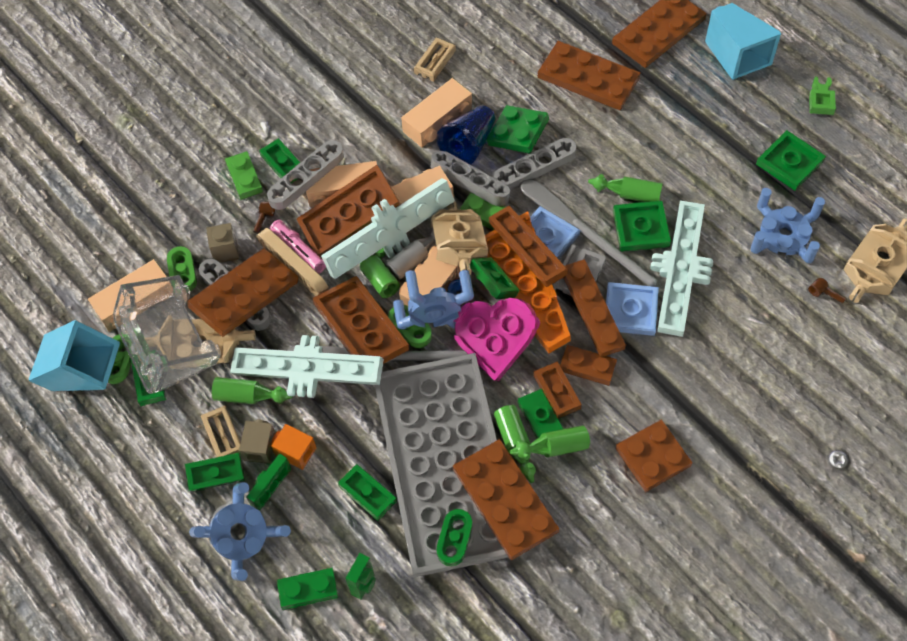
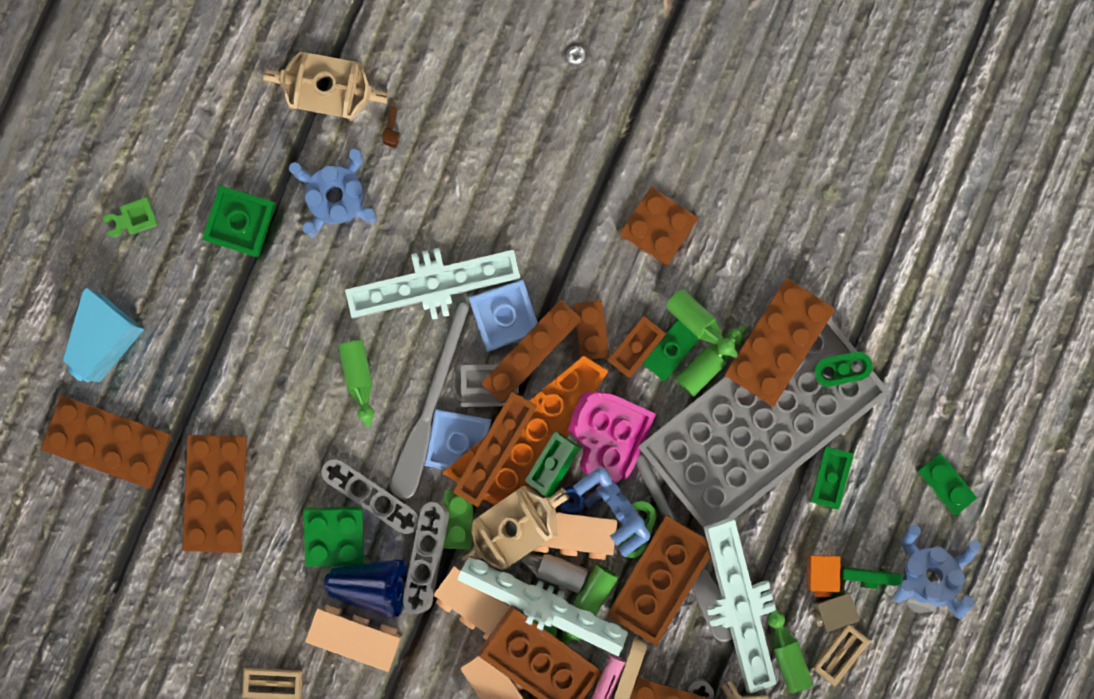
camera: 125 degrees left, 25 degrees up
green plate [185,453,245,492] -> none
green plate [345,553,376,600] -> none
green plate [613,201,671,252] -> none

